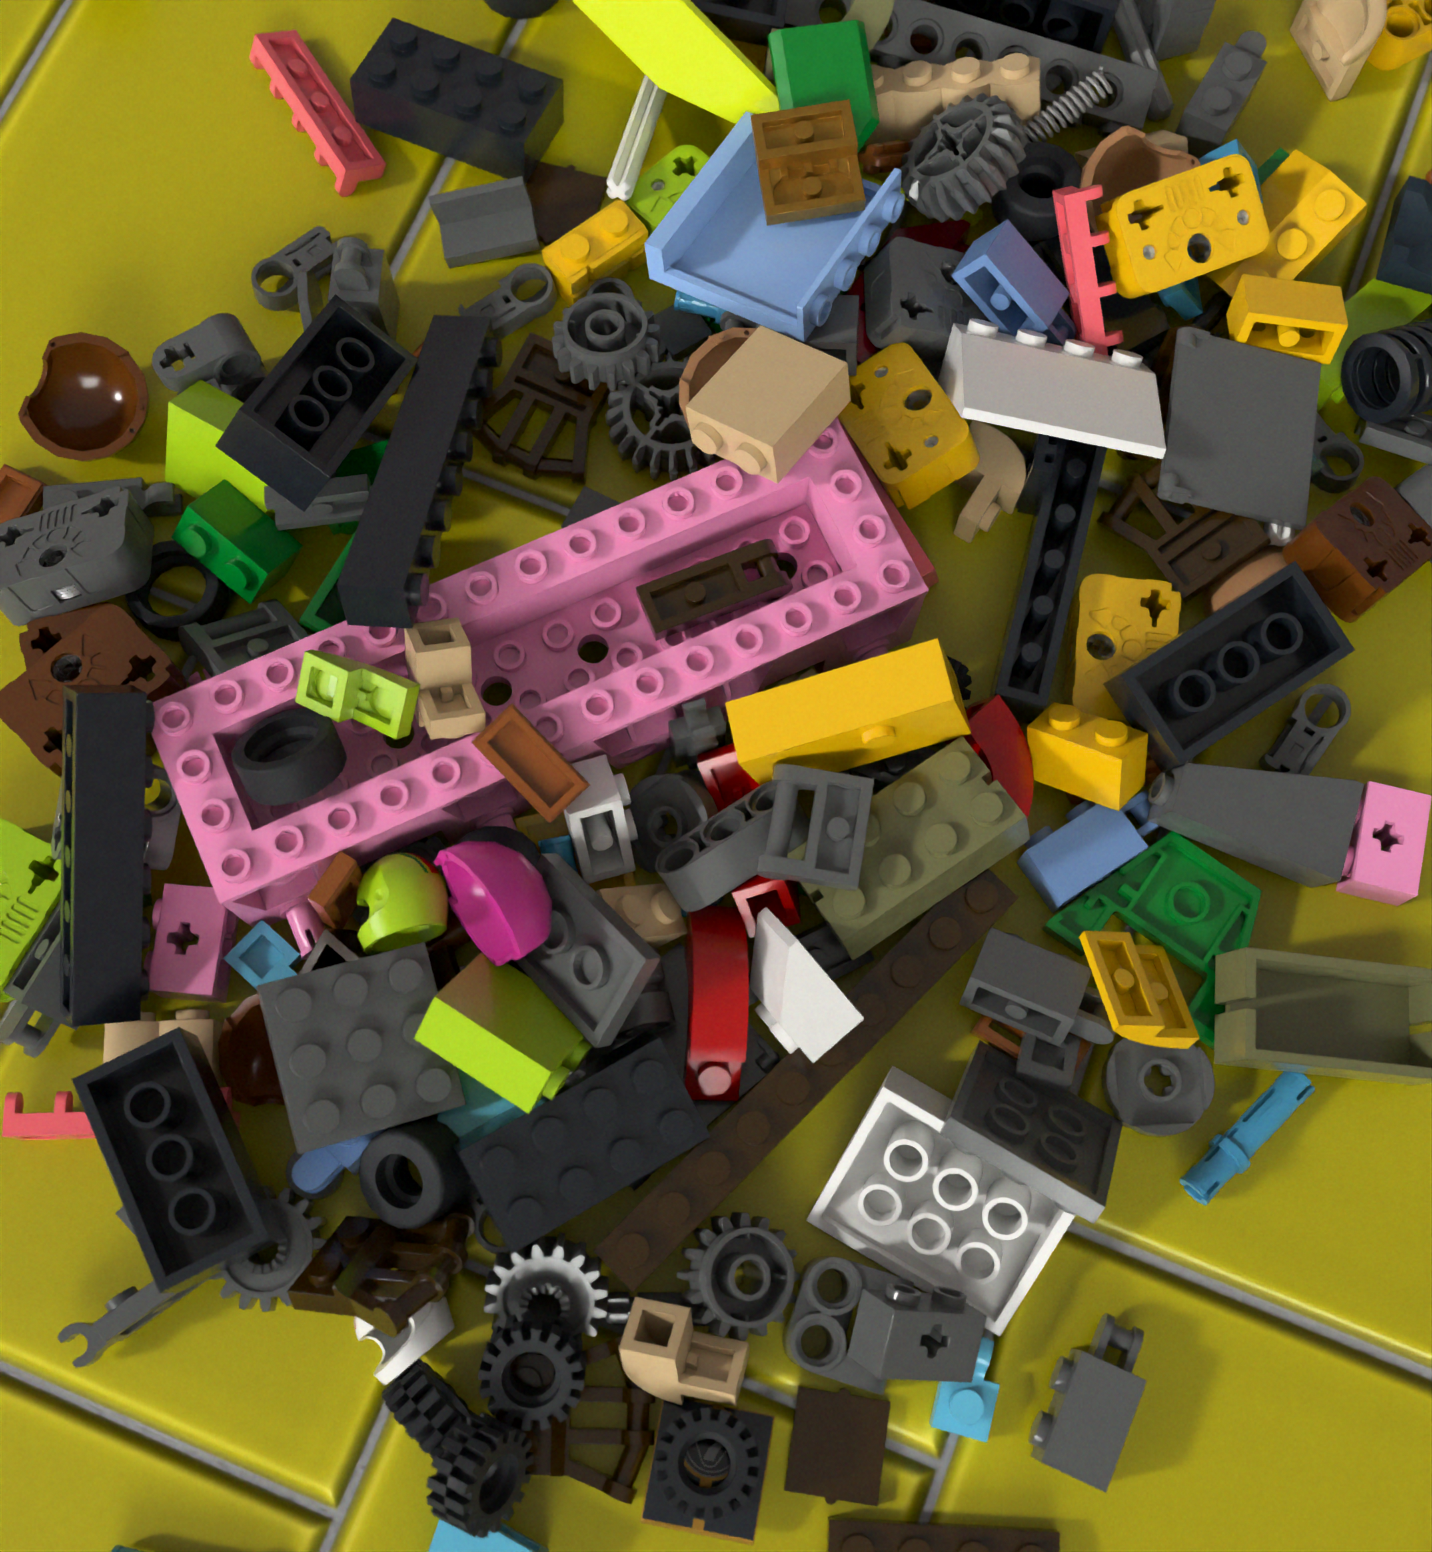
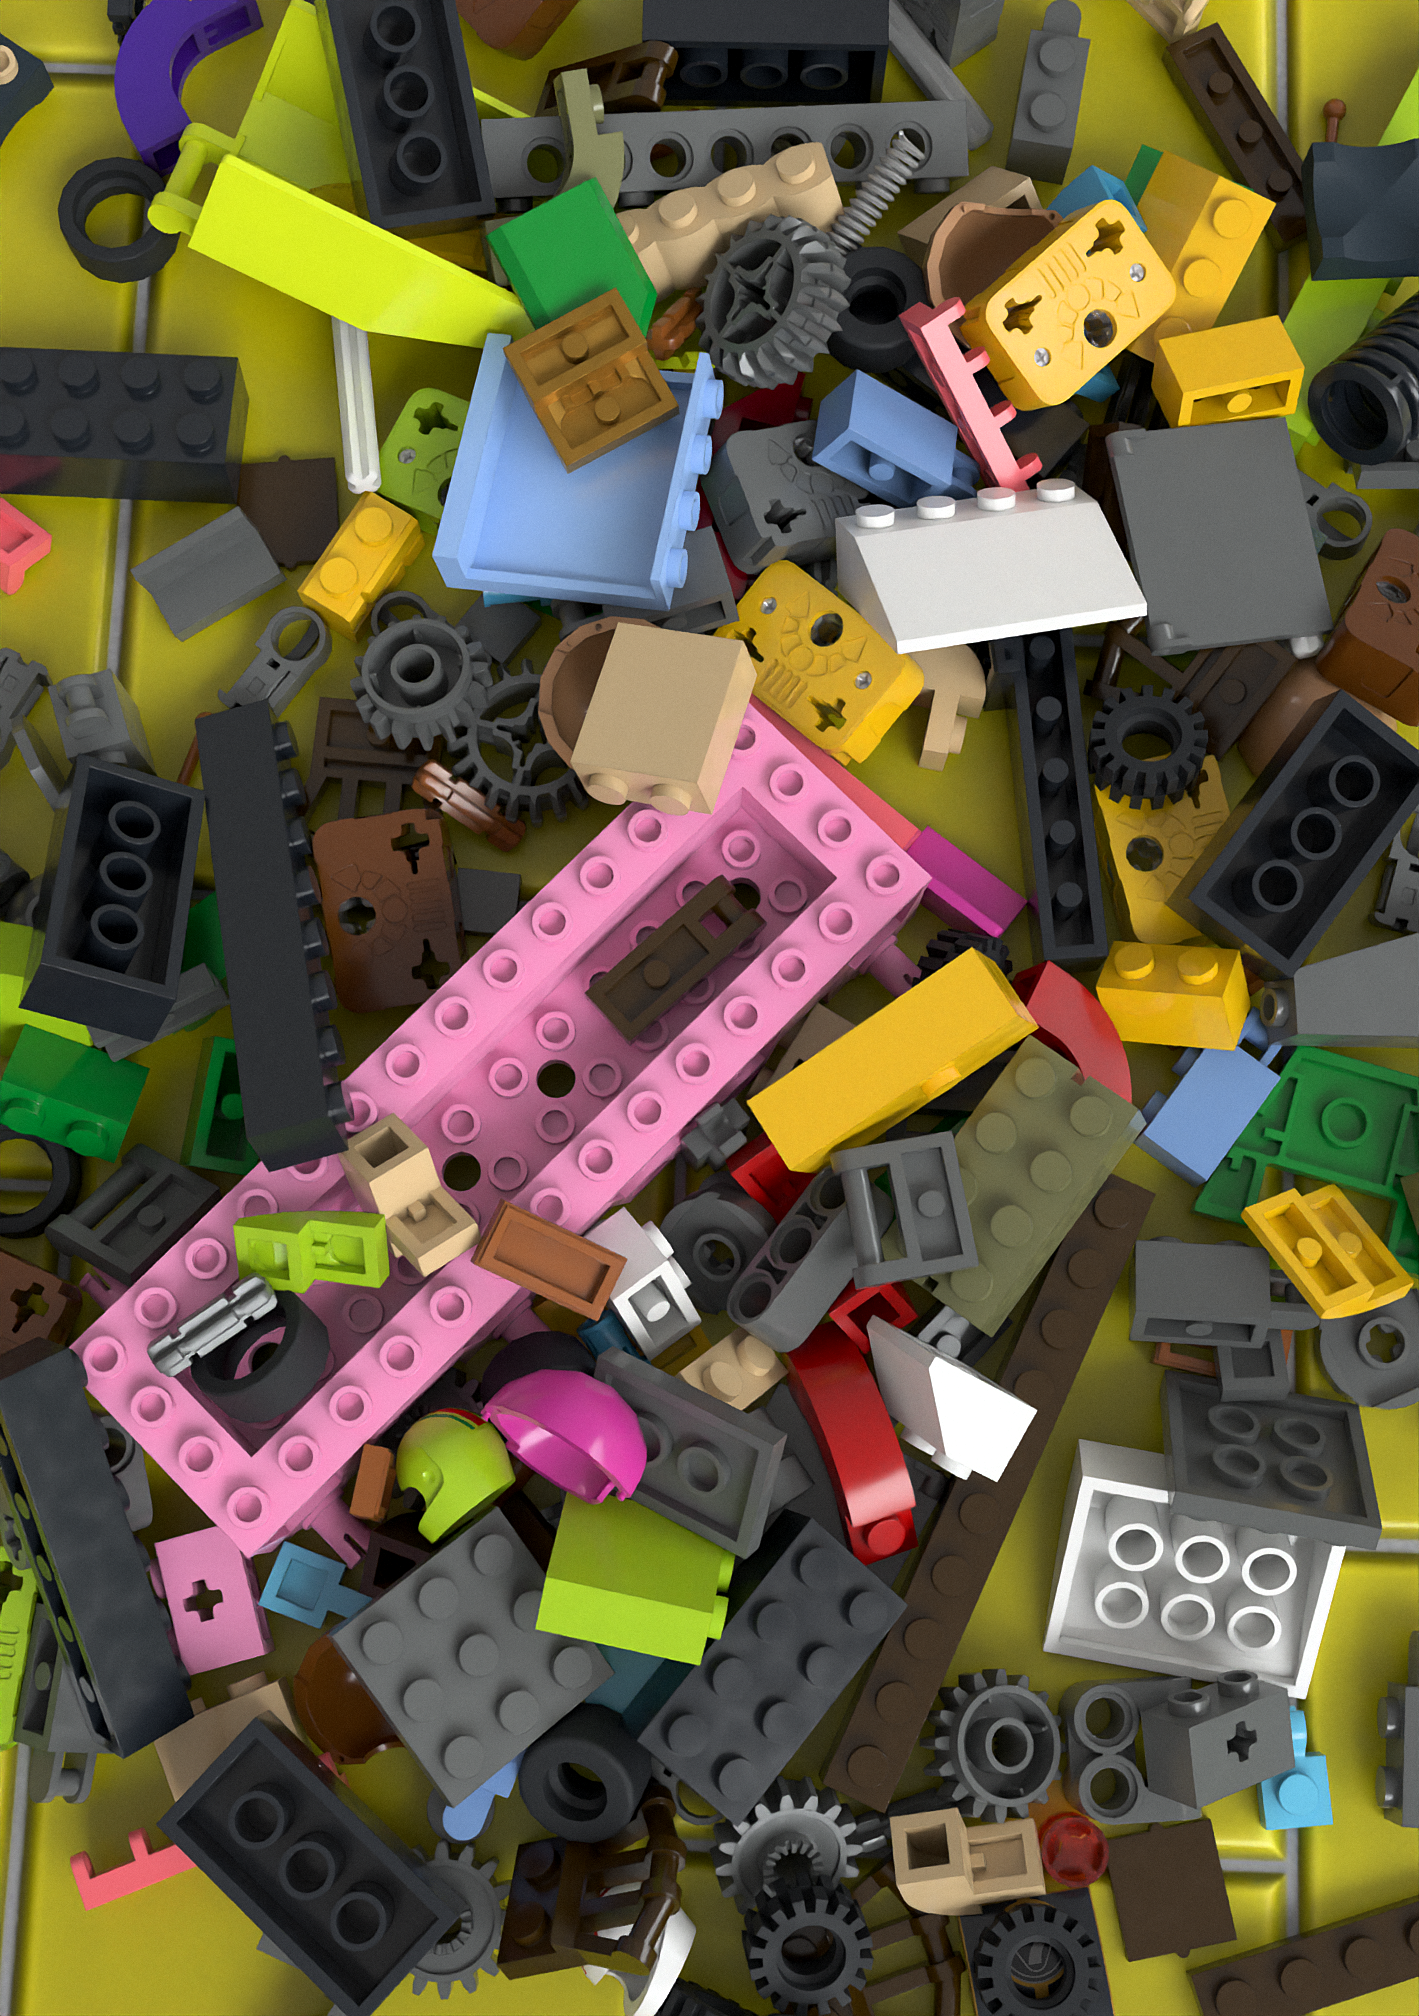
camera: 20 degrees left, 5 degrees up
none -> axle [147,1272,278,1377]
none -> reddish brown axle [313,808,469,1013]
none -> dark orange axle [411,759,527,852]
none -> dark pink panel [906,825,1028,939]
none -> clear red wheel [1037,1811,1109,1887]
none -> black tyre [1087,685,1208,810]
none -> dark brown plate [1161,22,1308,254]

